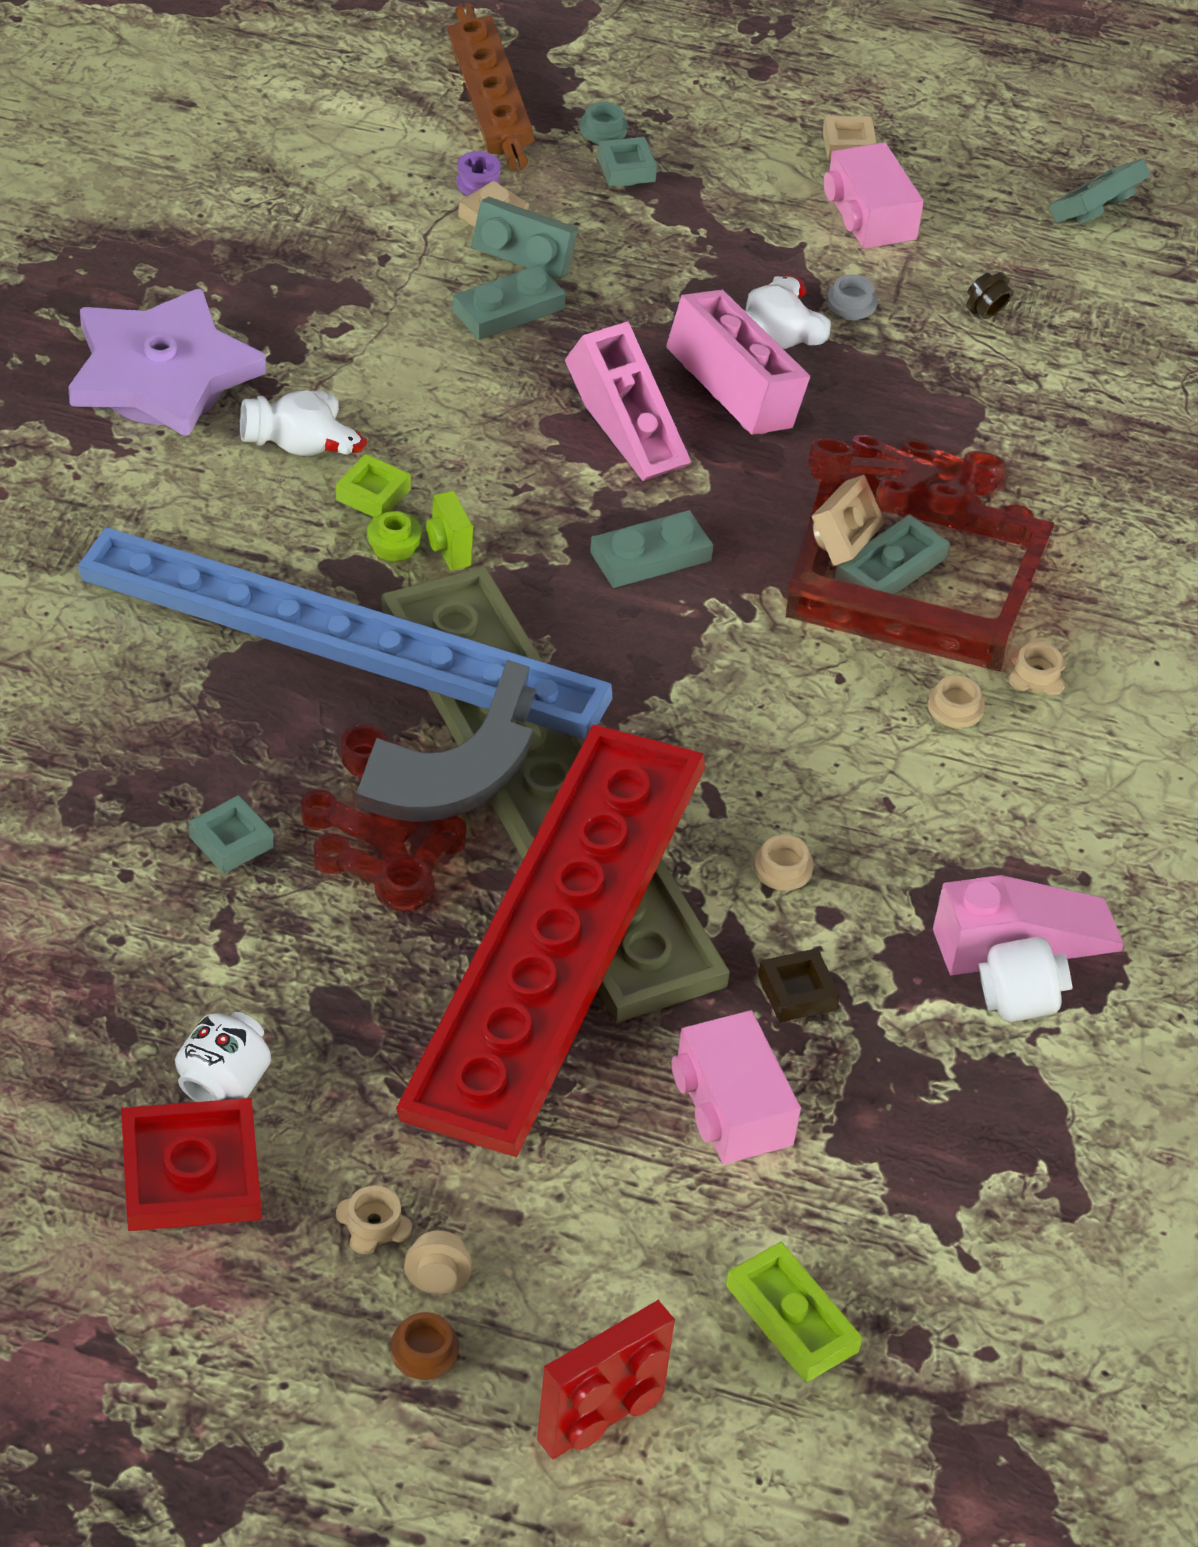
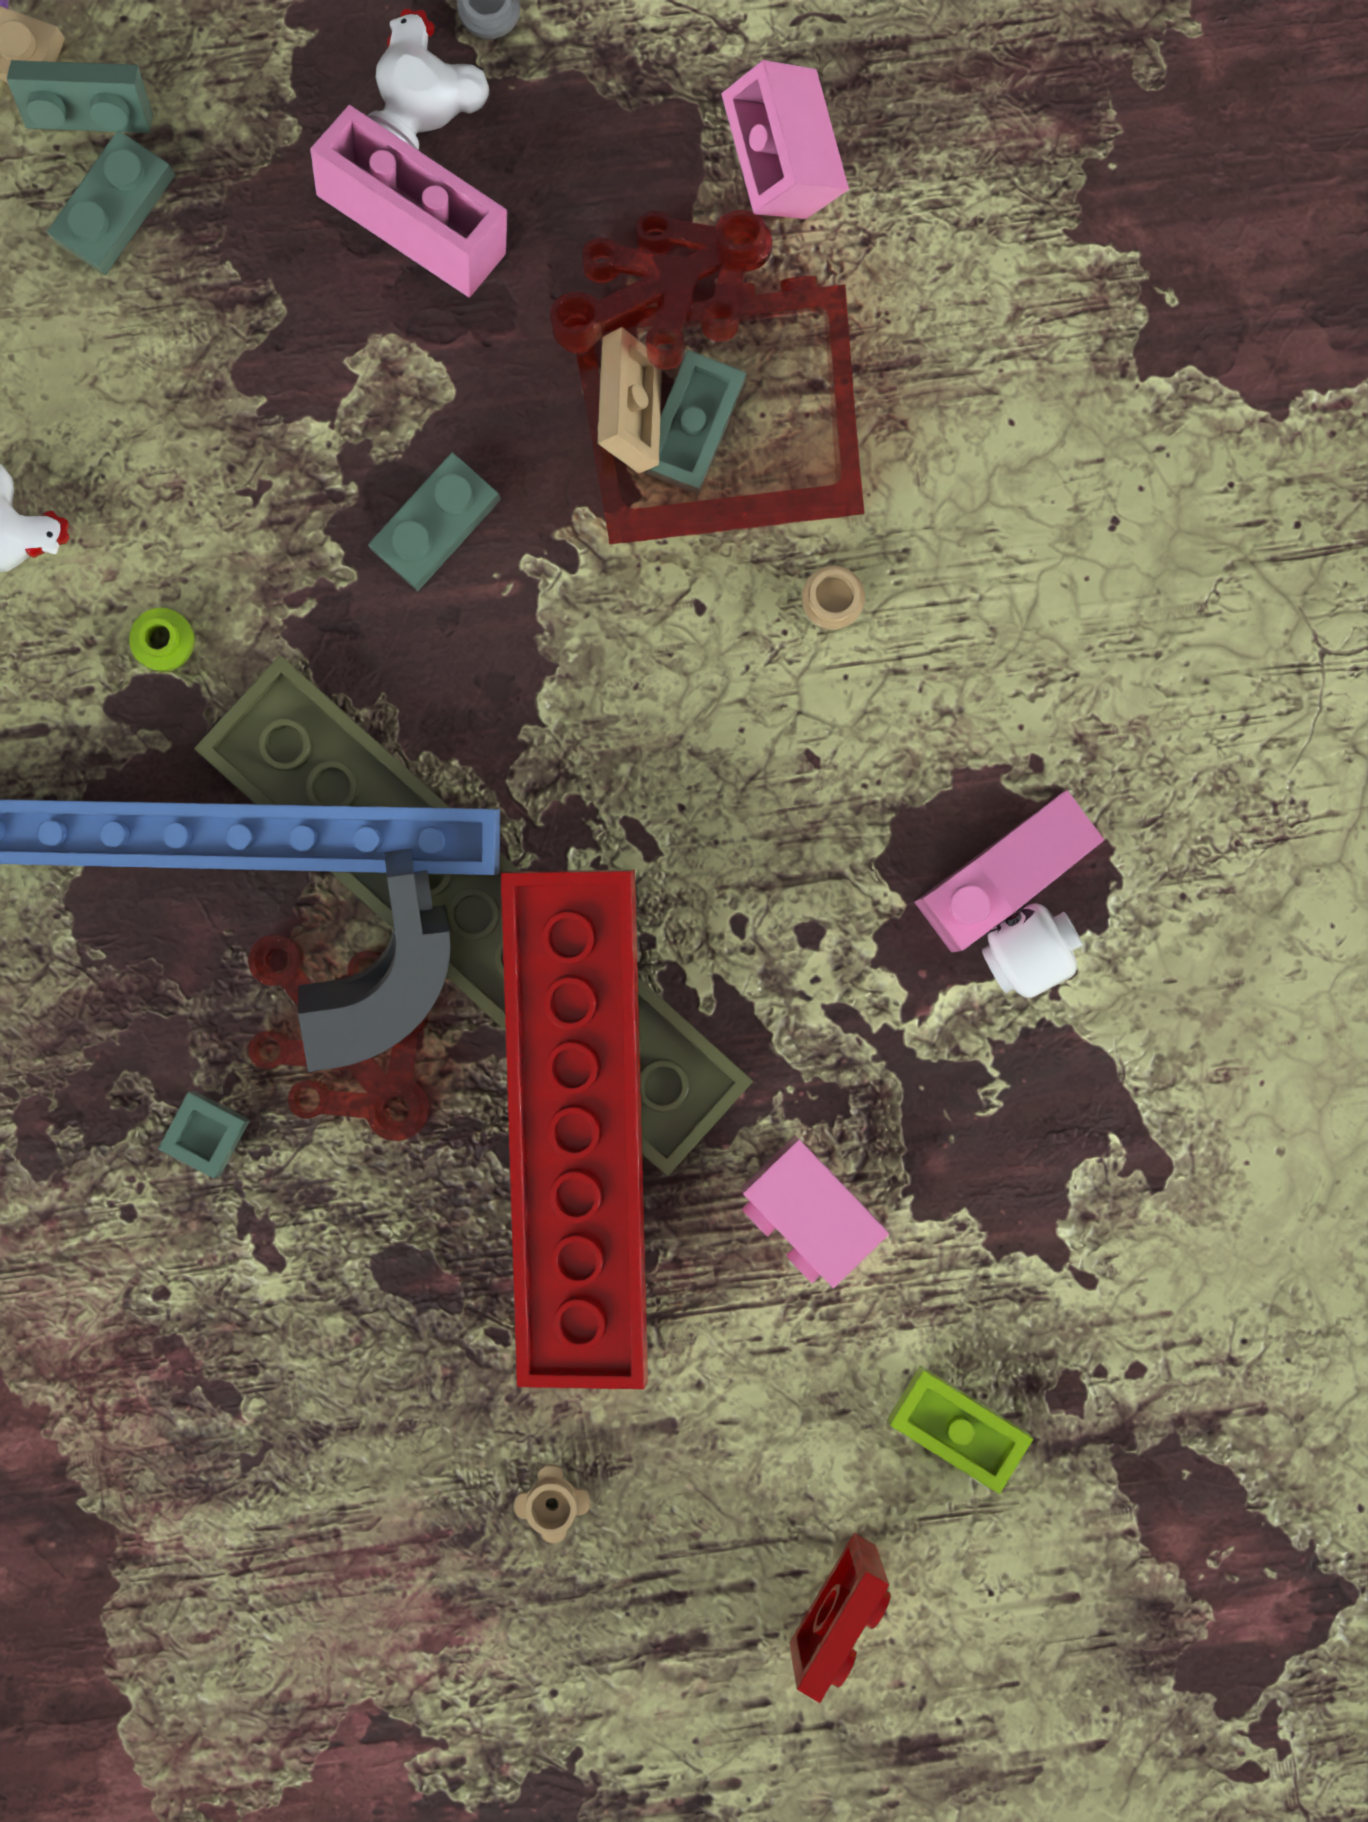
camera: 20 degrees left, 40 degrees up
red plate [121,1098,262,1231] -> none
white head [175,1012,271,1102] -> none
lime plate [336,453,411,517] -> none
dark orange plate [391,1312,459,1380] -> none
tan plate [404,1231,472,1294] -> none
lime plate [426,490,473,571] -> none
bright pink slope [565,321,691,481] -> none
tan plate [753,834,814,891] -> none
dark brown plate [758,948,840,1023] -> none
tan plate [1009,642,1066,695] -> none
none -> bright pink brick [721,60,849,219]

